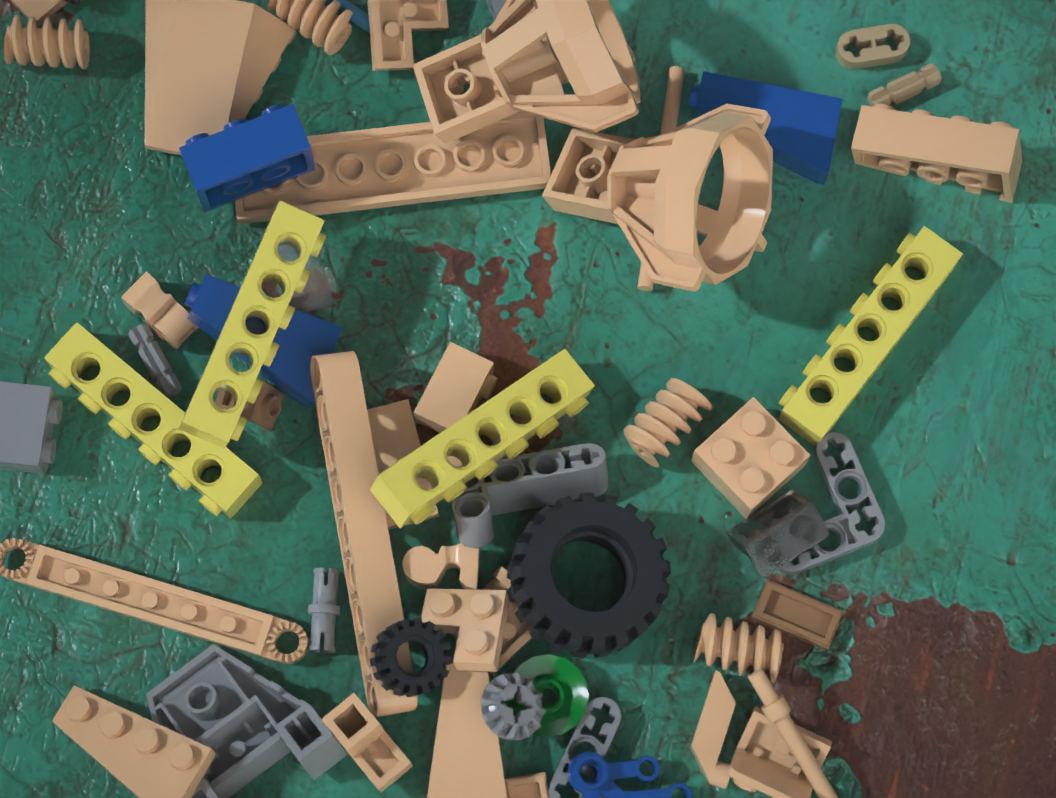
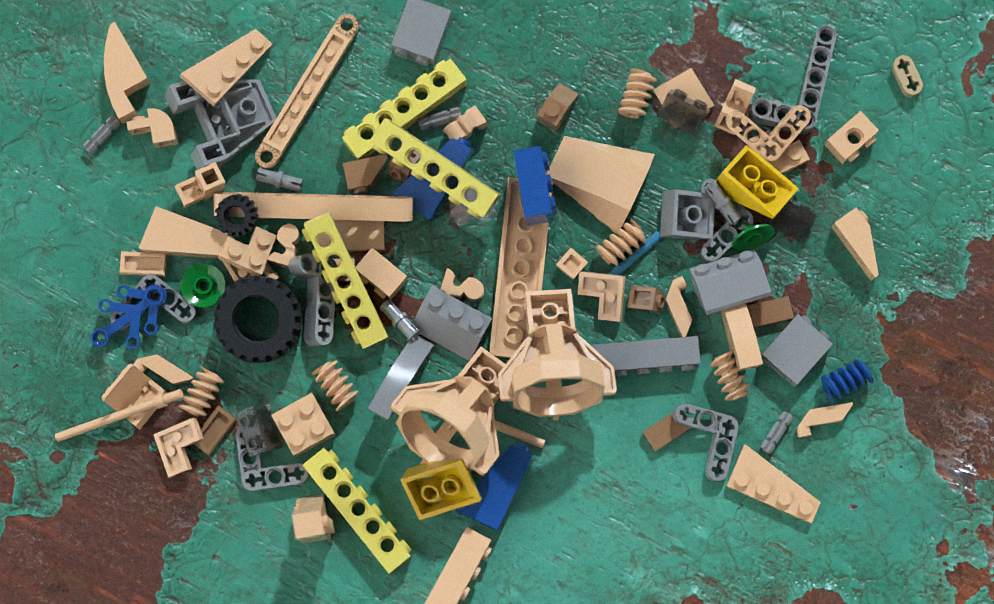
camera: 105 degrees right, 5 degrees up
light grey gear [481,672,546,741] -> none
tan beam [835,24,910,70] -> none
tan axle [867,63,942,107] -> none
none -> light nougat plate [153,418,204,478]
none -> light nougat wedge [292,494,335,544]
none -> medium nougat slope [343,153,389,195]
none -> light grey slope [368,336,434,421]
none -> light grey pin [380,299,421,341]
none -> yellow slope [400,458,481,520]
none -> light grey slope [413,286,492,361]
none -> light nougat leg [440,268,484,302]
none -> medium nougat slope [537,83,579,132]
none -> light nougat plate [556,248,588,280]

